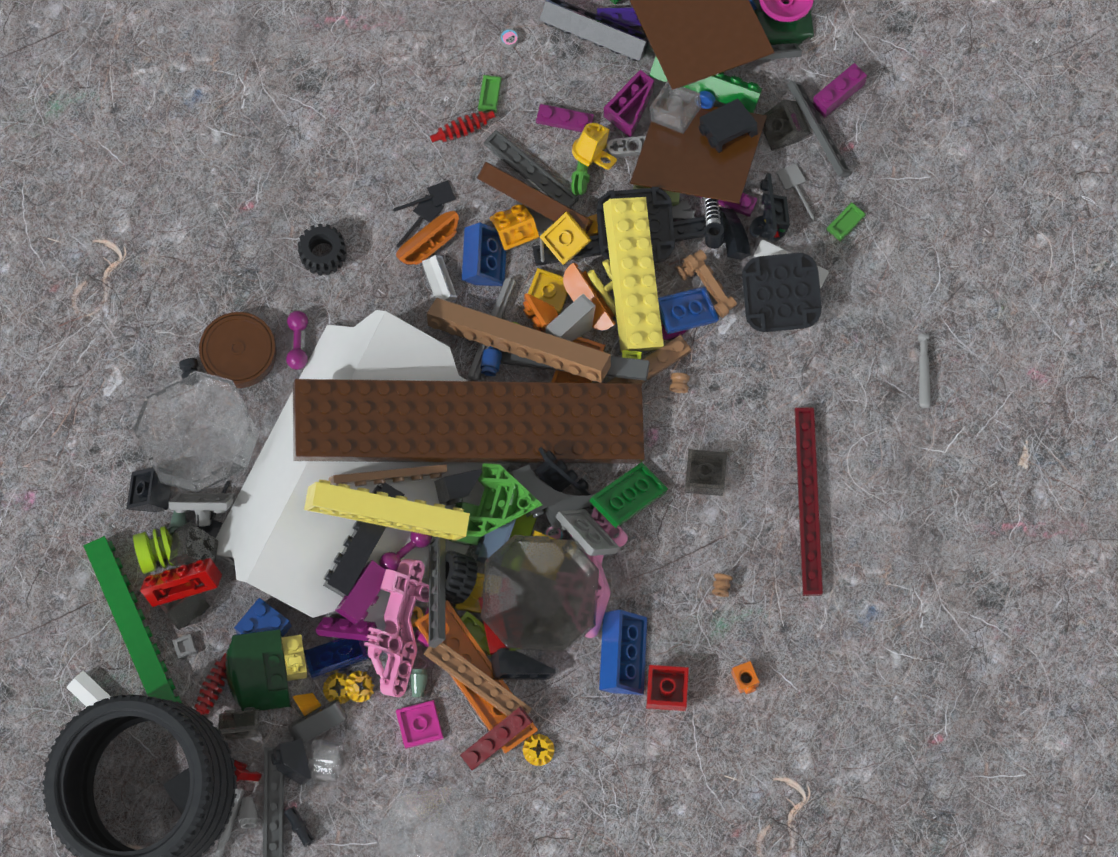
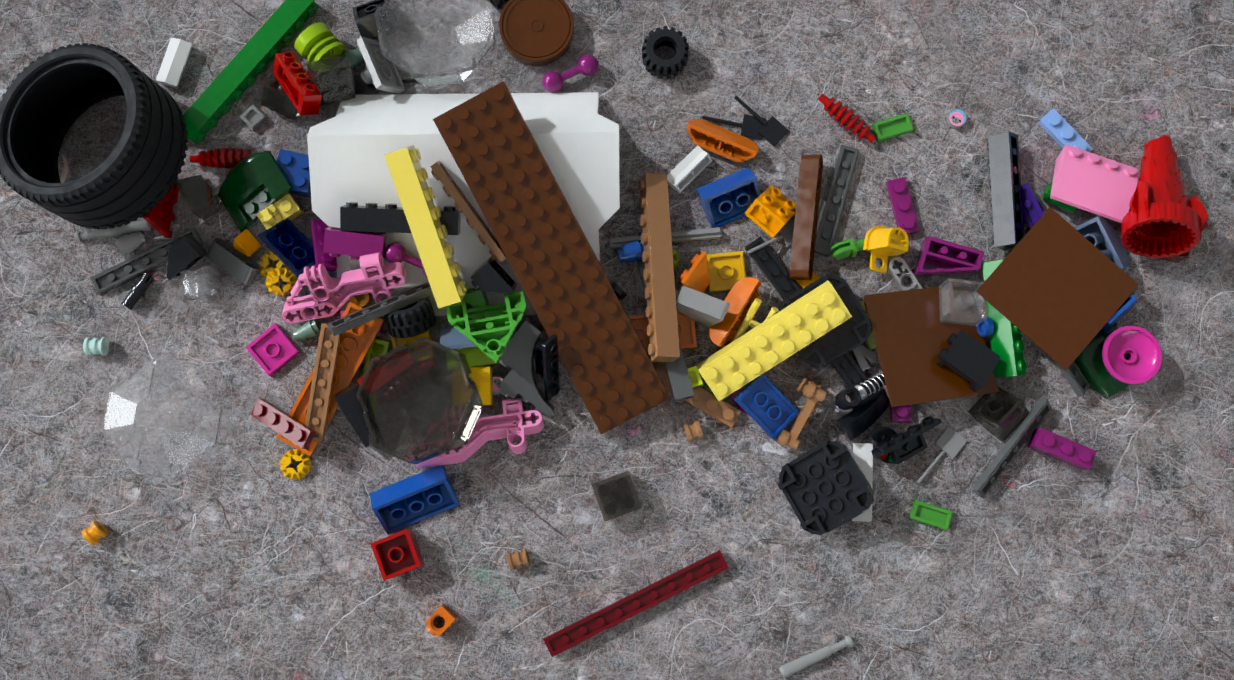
camera: 65 degrees right, 10 degrees up
yellow tile [540,212,591,265] -> none
light grey plate [556,509,620,556] -> none
green plate [589,462,668,528] -> none

